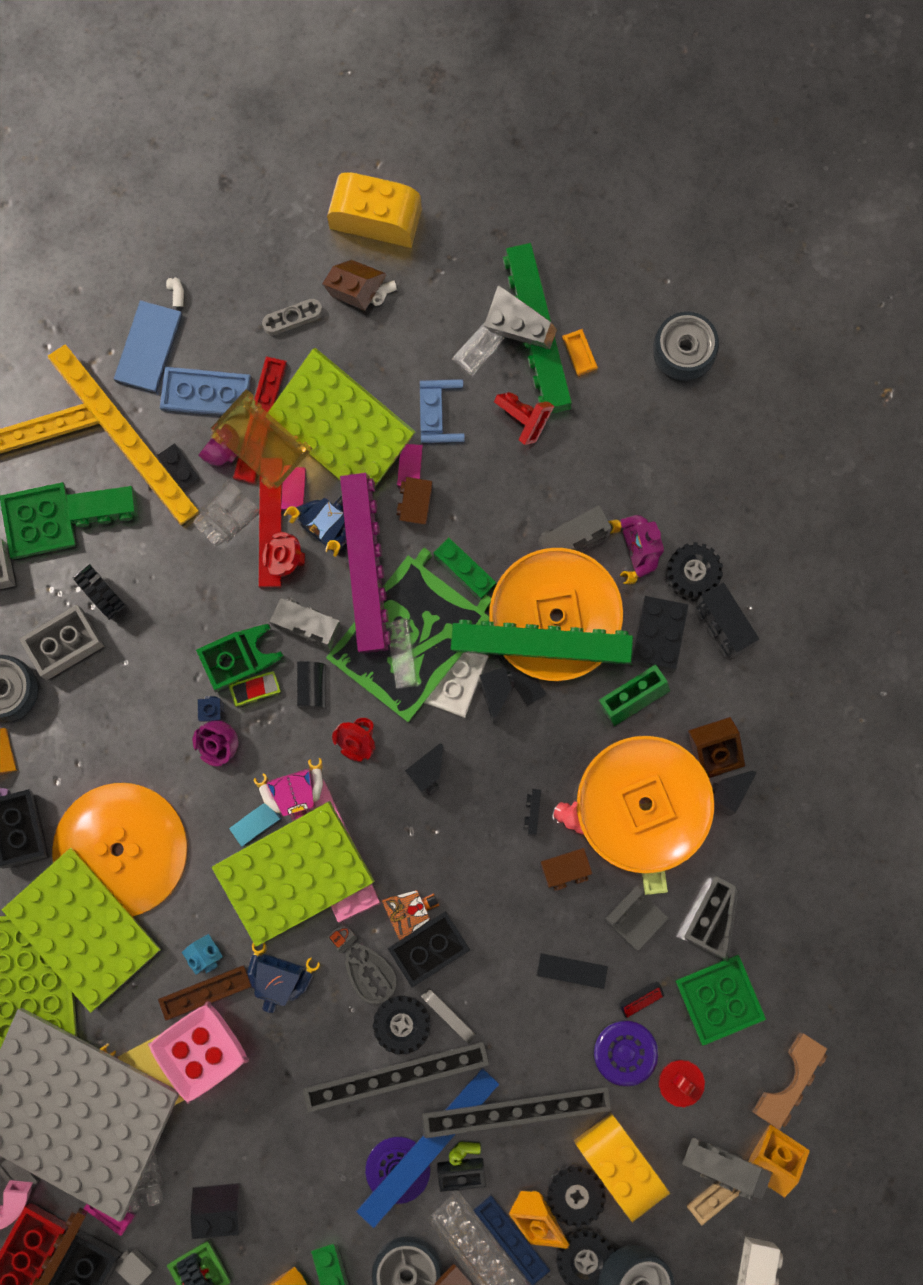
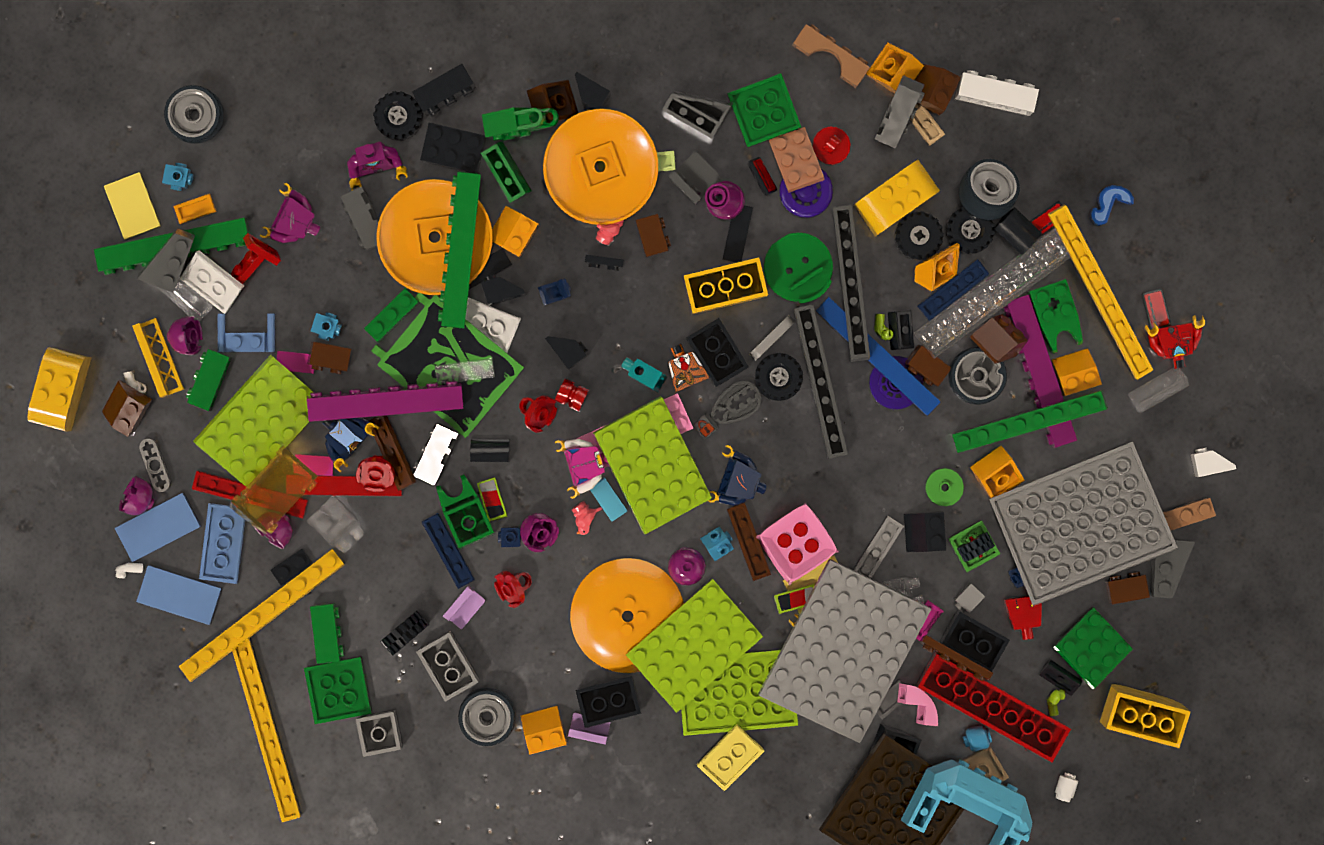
camera: 90 degrees left, 10 degrees up
none -> light yellow tile [104,172,161,240]
none -> medium blue tile [115,493,201,562]
none -> magenta cylinder [119,476,154,515]
none -> yellow fence [132,318,184,398]
none -> dark azure brick [162,162,193,191]
none -> magenta cylinder [167,316,203,355]
none -> white tile [180,250,244,314]
none -> green brick [186,349,232,411]
none -> magenta torso [260,183,320,243]
none -> dark azure brick [311,312,342,341]
none -> reddish brown plate [369,415,416,491]
none -> dark blue tile [422,513,475,589]
none -> lavender panel [443,586,485,629]
none -> green brick [482,107,559,141]
none -> light orange slope [492,206,539,258]
none -> red tile [494,571,532,608]
none -> dark blue bracket [538,278,571,306]
none -> red wheel [555,378,589,412]
none -> coral animal [572,501,603,535]
none -> teal torso [621,357,668,393]
none -> magenta cylinder [668,547,706,586]
none -> yellow brick [683,257,768,314]
none -> magenta piece [705,181,745,220]
none -> green piece [764,233,833,304]
none -> nougat plate [769,127,825,193]
none -> slope [774,584,814,614]
none -> light grey plate [853,516,904,578]
none -> reddish brown brick [905,345,951,387]
none -> reddish brown slope [915,64,961,115]
none -> bright green plate [925,468,964,507]

